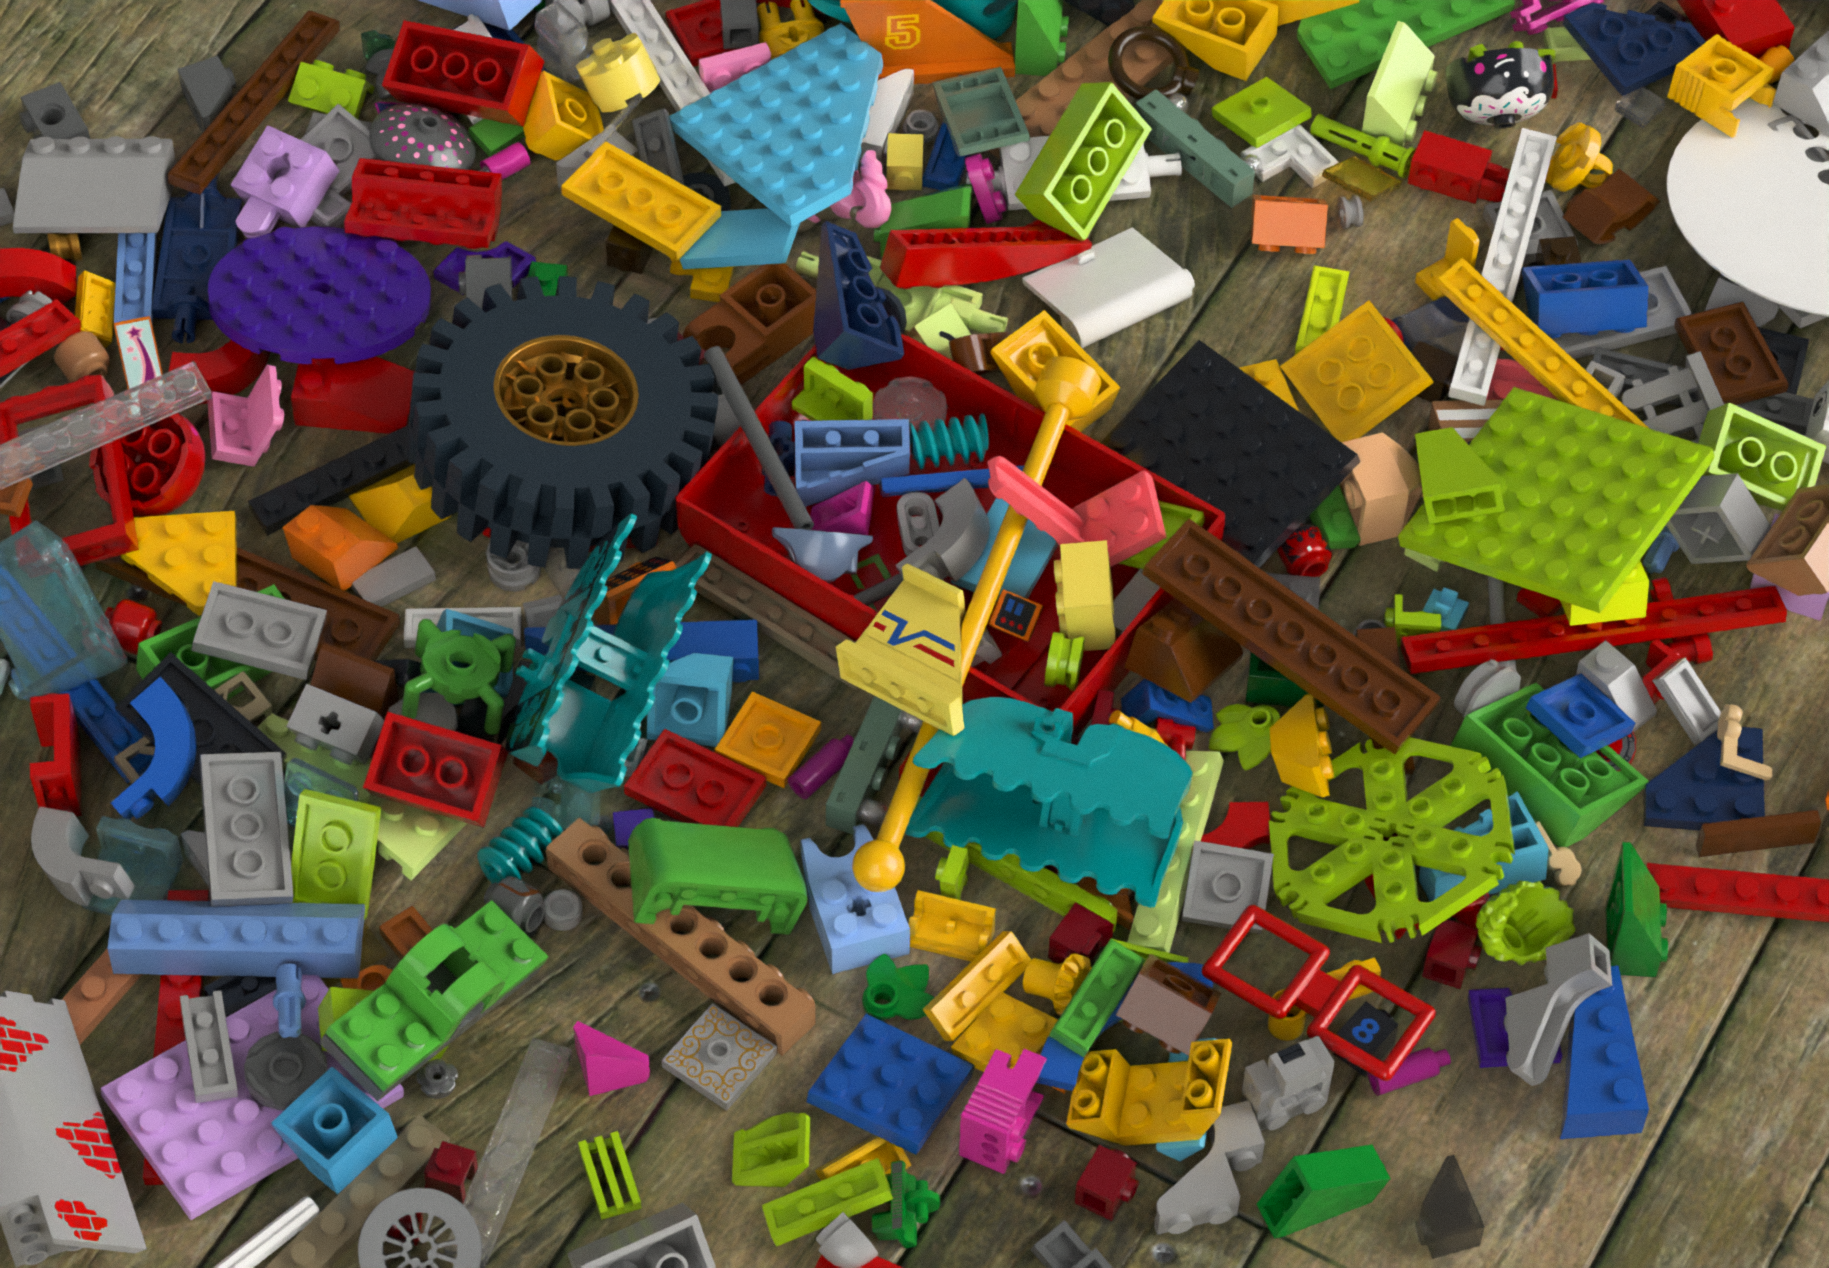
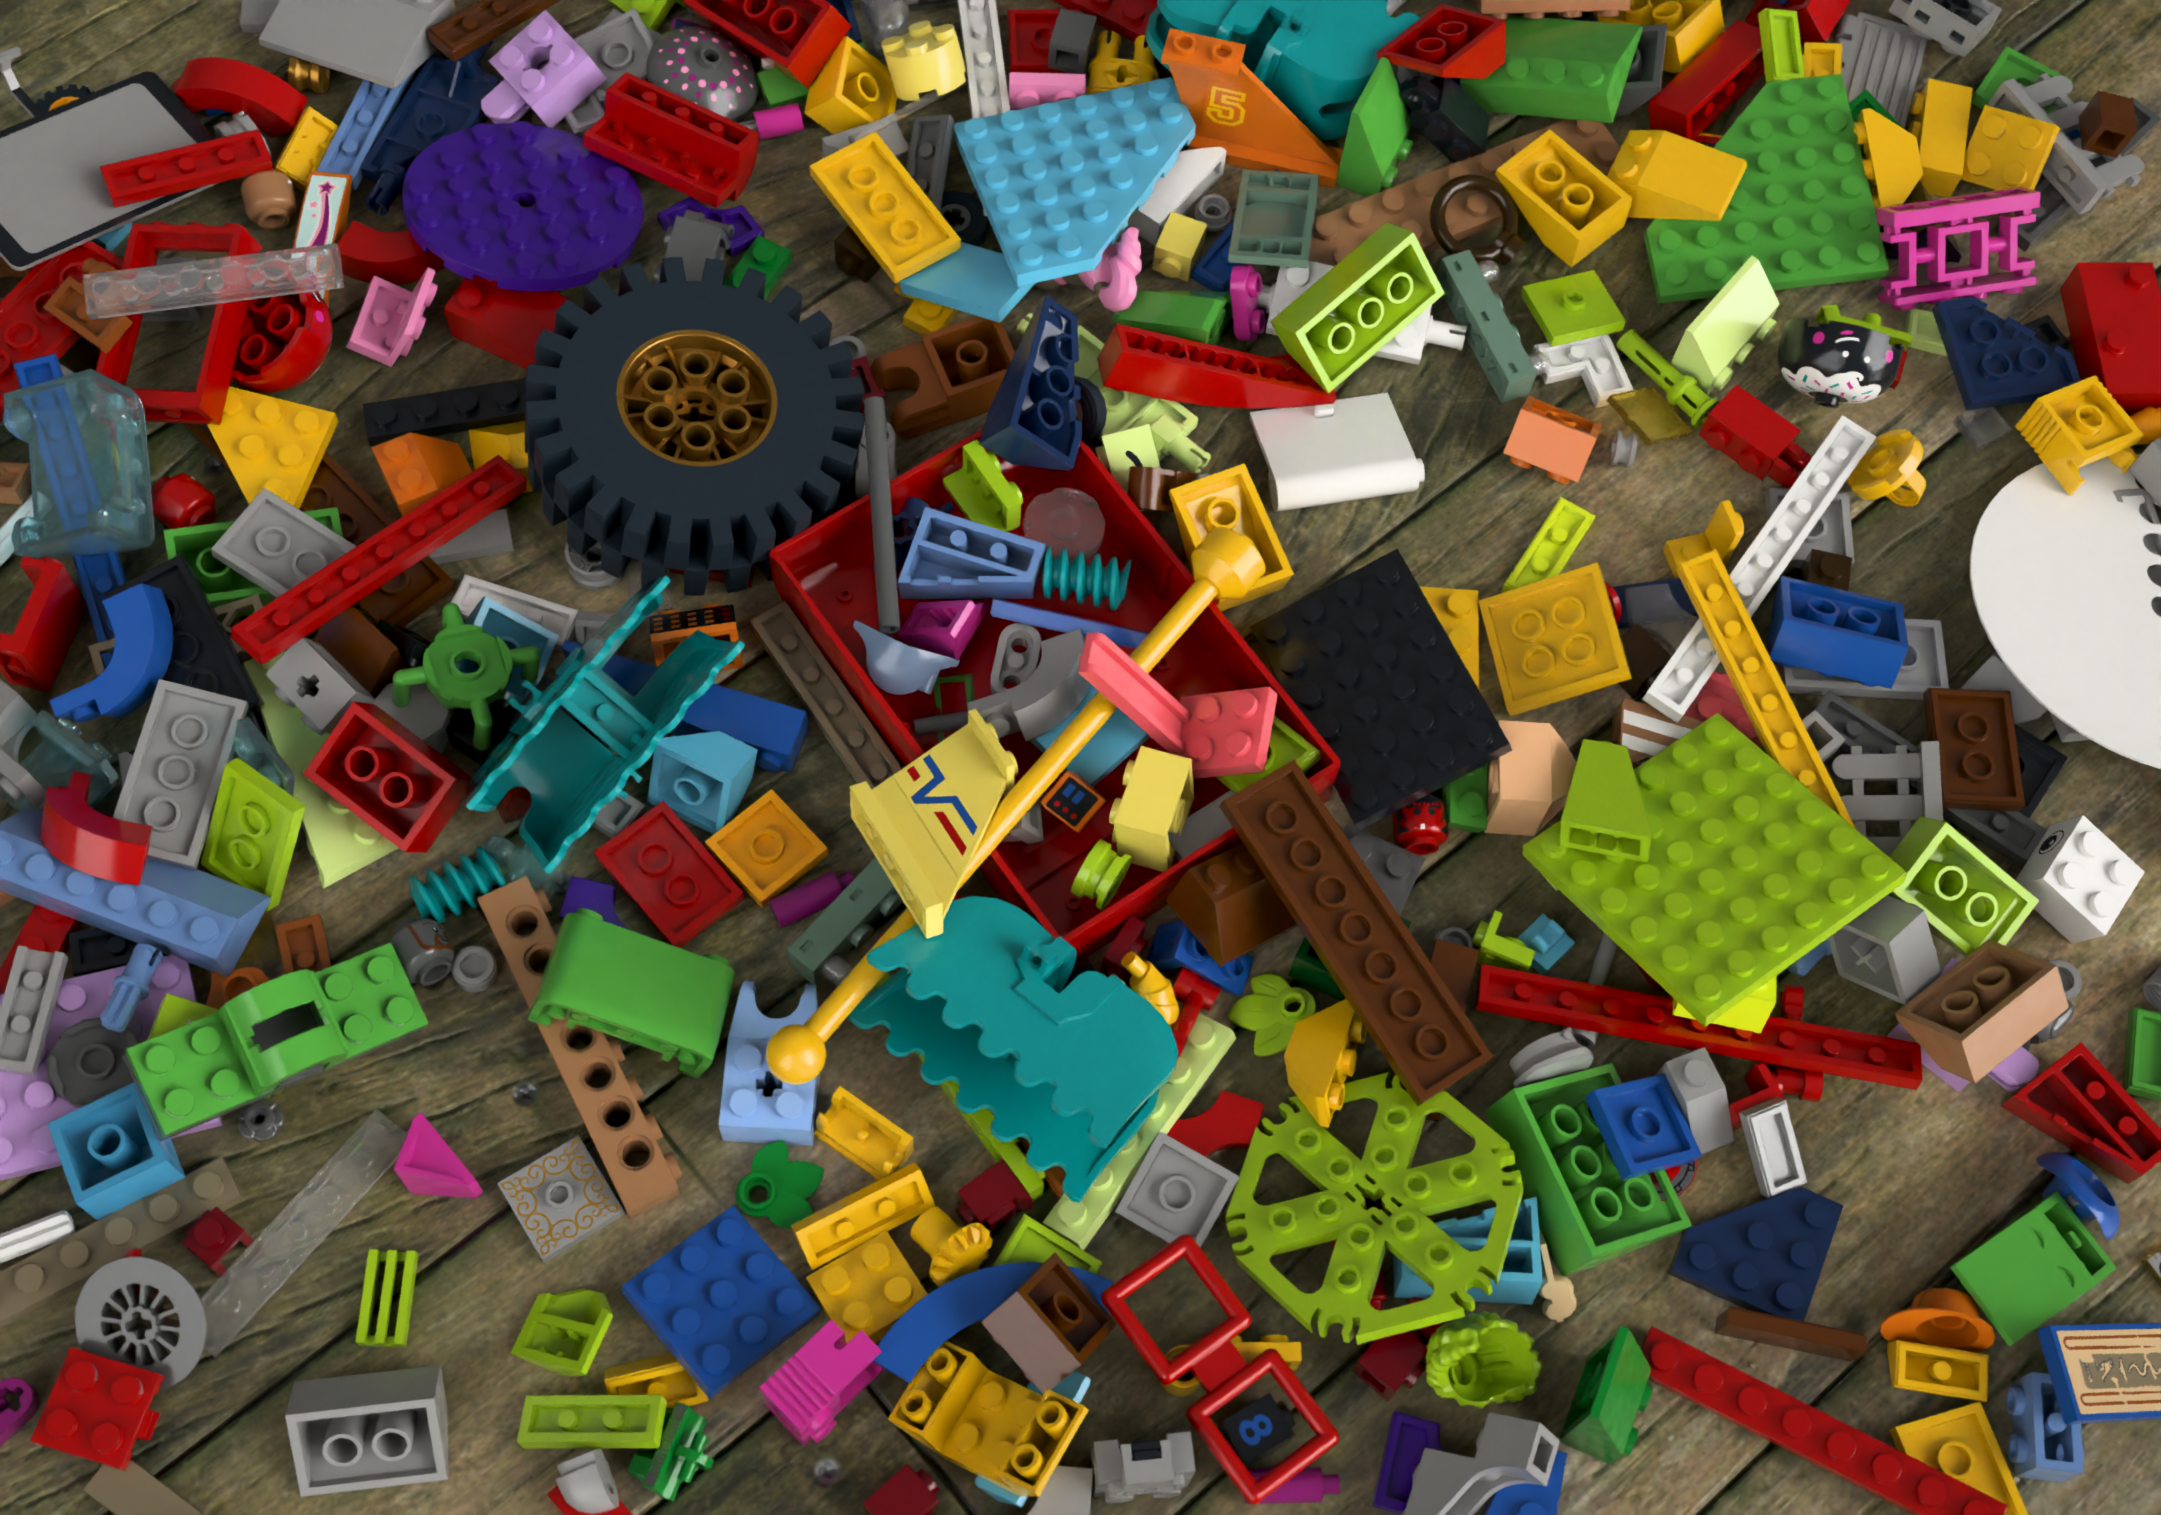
camera: 15 degrees right, 10 degrees up
lime plate [935,845,969,900] -> none
bright green tile [1049,939,1146,1058] -> none
reddish brown brick [1562,169,1661,244] -> none
tan piece [1717,704,1773,780] -> none
none -> red arch [40,771,153,886]
none -> red plate [231,455,527,665]

